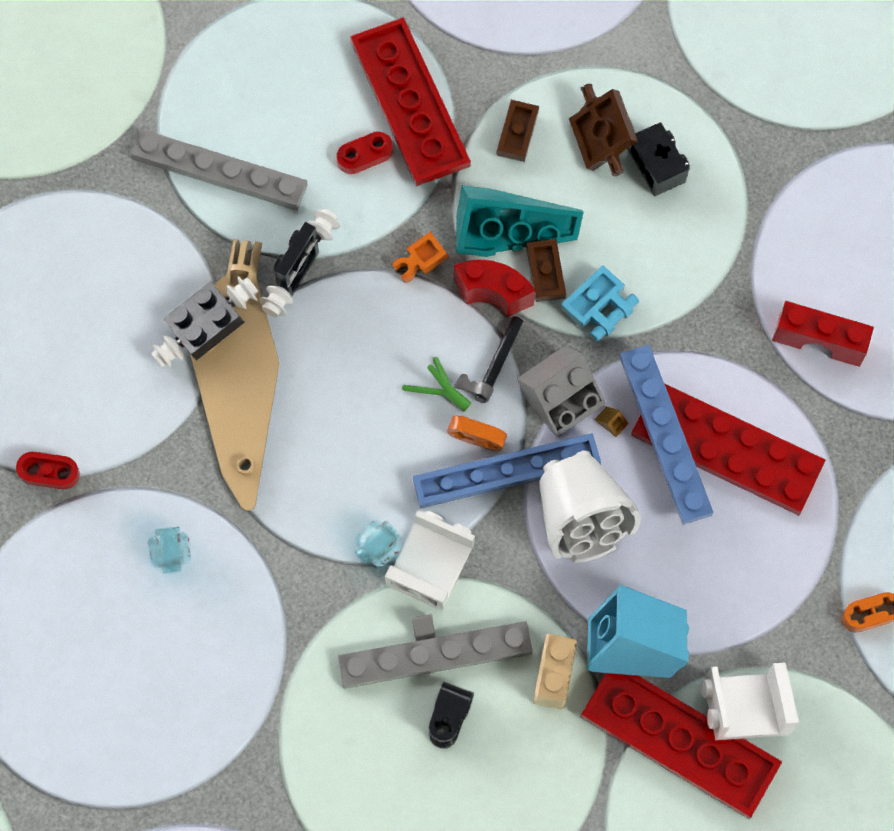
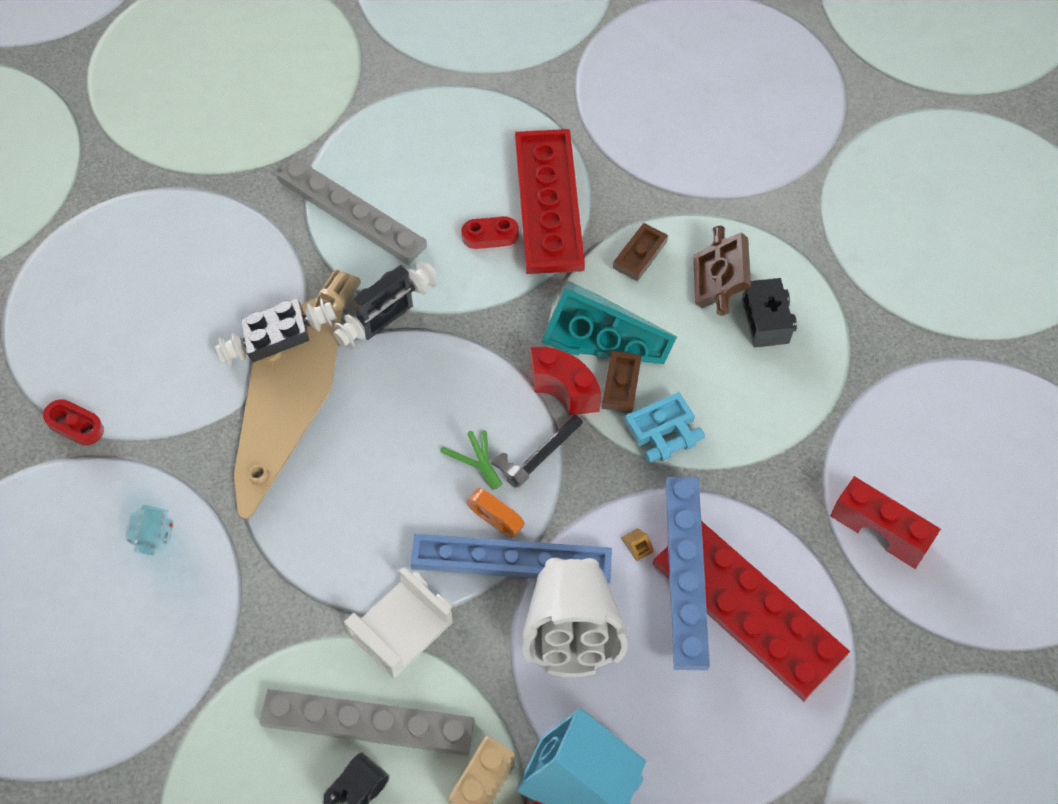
camera: 20 degrees right, 10 degrees down
clear light blue head [355,520,402,567] -> none
orange plate [392,231,449,283] -> none
light grey piece [412,614,435,641] -> none
light grey slope [517,345,606,438] -> none

